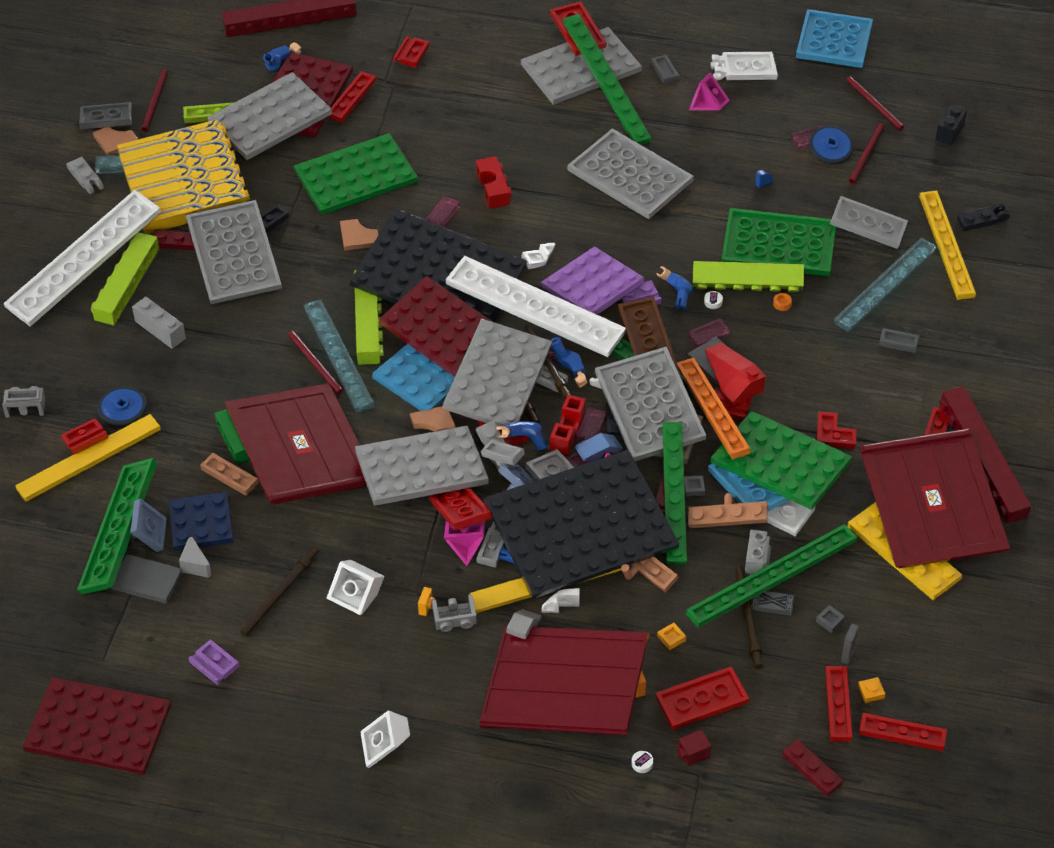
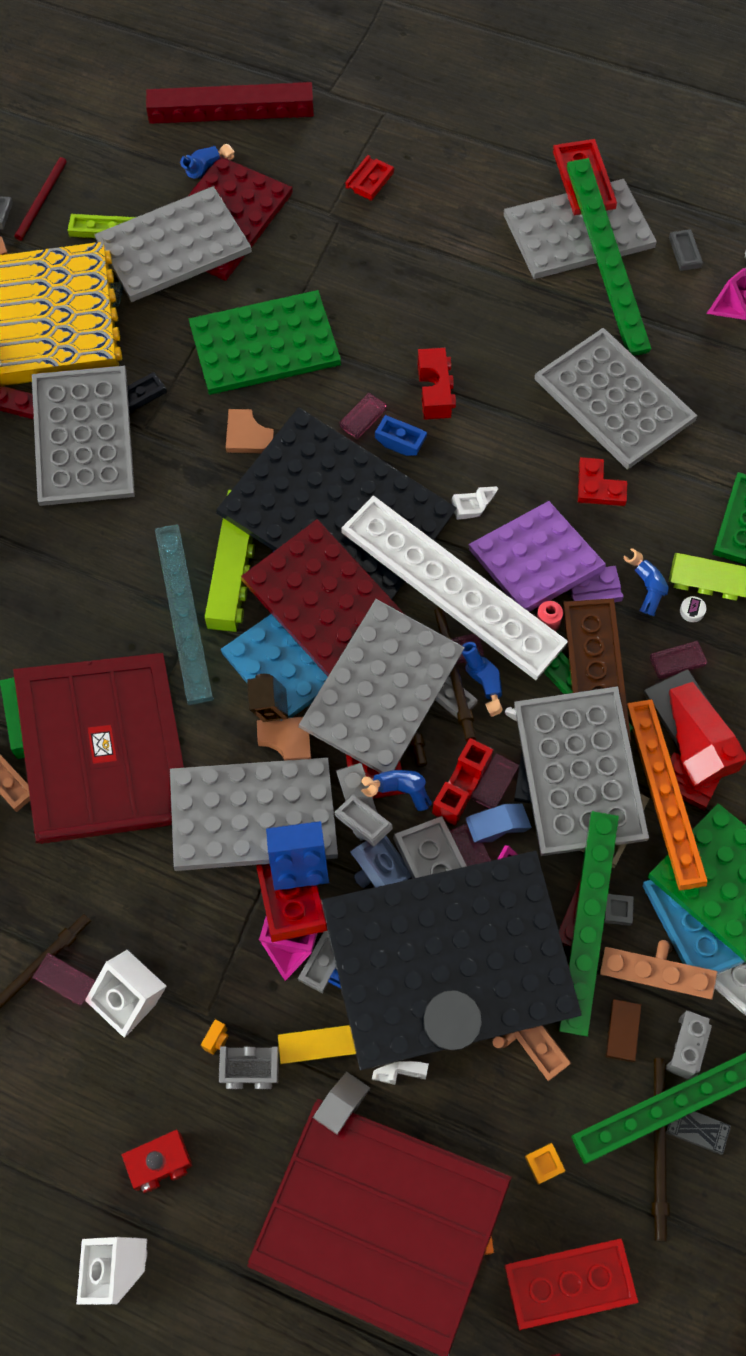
camera: 10 degrees right, 15 degrees up
dark red piece [288,331,344,394] -> none
red plate [327,71,376,123] -> none
none -> clear pink tile [33,953,95,1007]
none -> red piece [122,1130,193,1193]
none -> dark brown brick [247,674,288,722]
none -> blue brick [266,821,329,890]
none -> blue slope [375,415,427,456]
none -> dark grey tile [423,991,482,1050]
none -> coral brick [536,601,563,632]
none -> red plate [578,457,627,506]
none -> reddish brown tile [606,999,641,1062]

